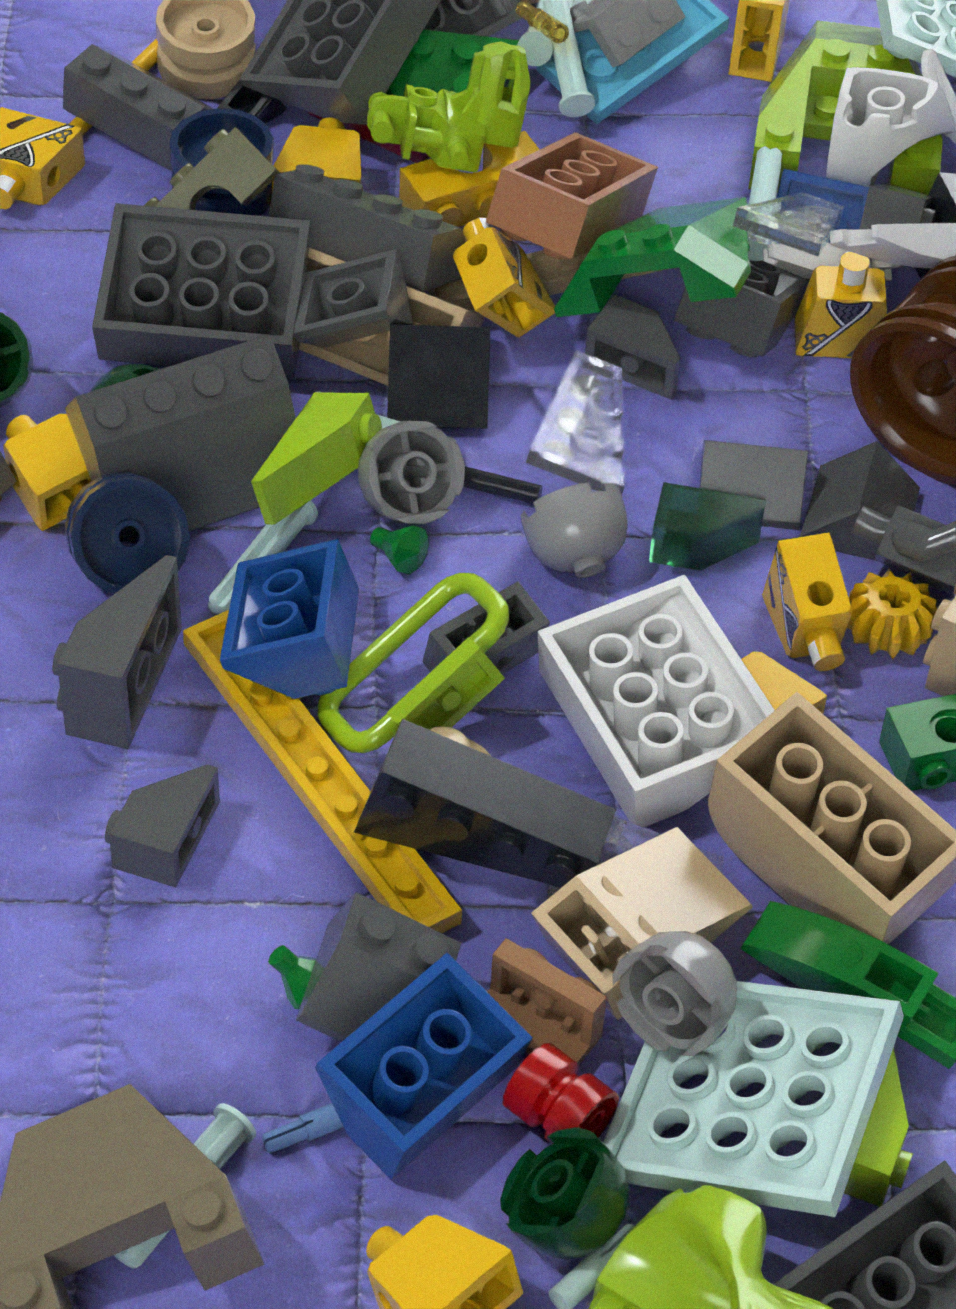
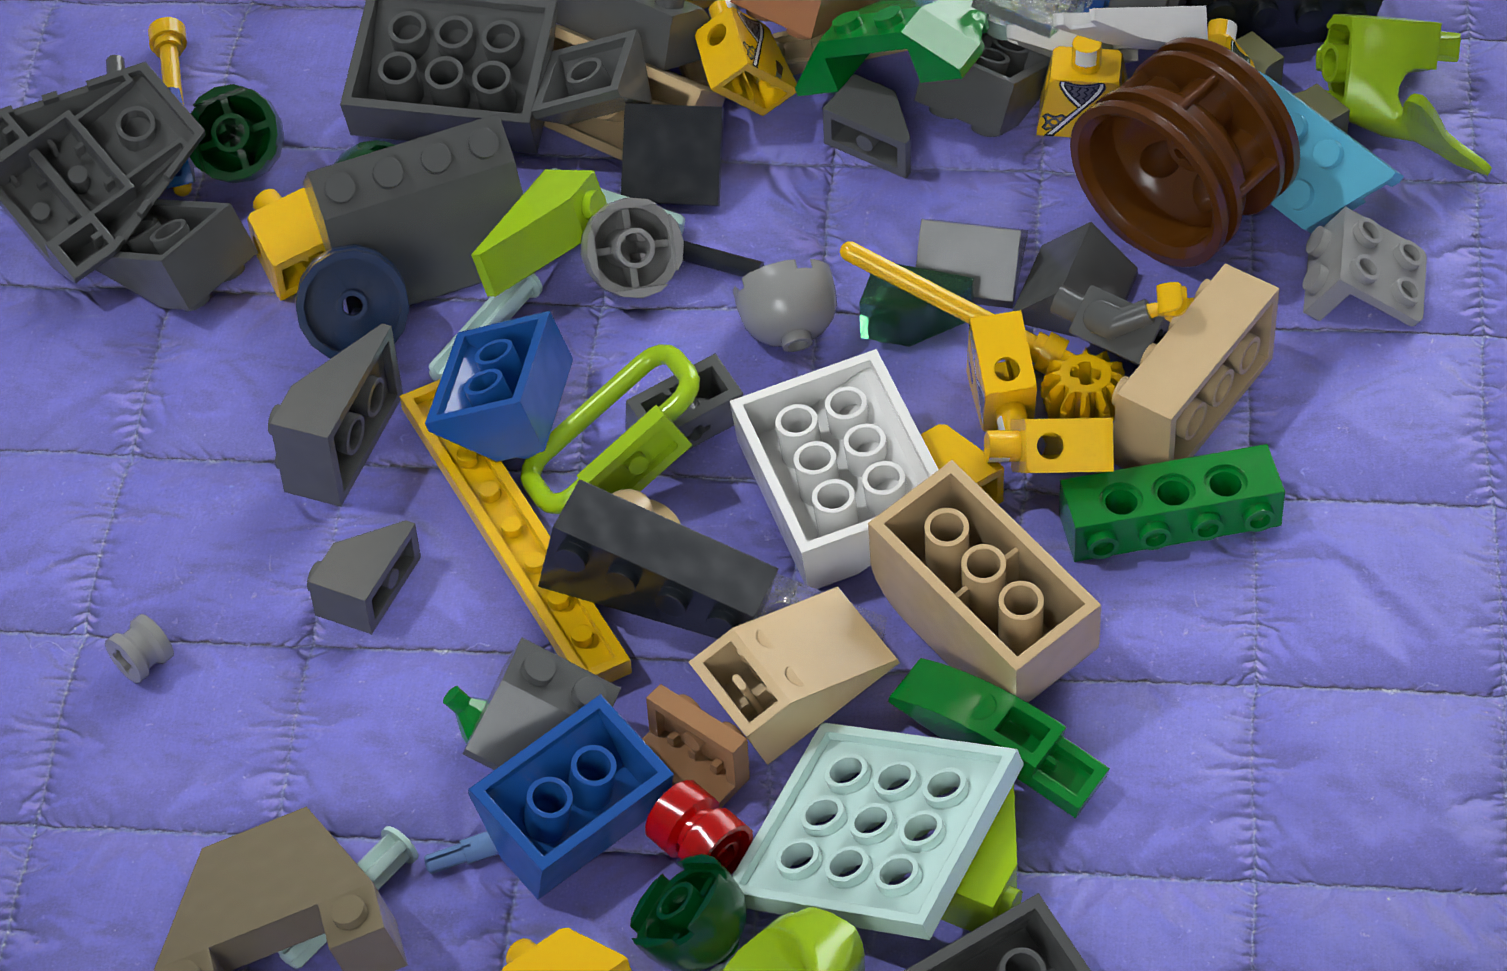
camera: 10 degrees right, 0 degrees up
green rock [370,525,429,575] -> none
clear wing [526,350,625,495] -> none
light grey cylinder [613,931,737,1056] -> none
none -> yellow piece [840,241,1069,375]
none -> yellow torso [984,418,1114,473]

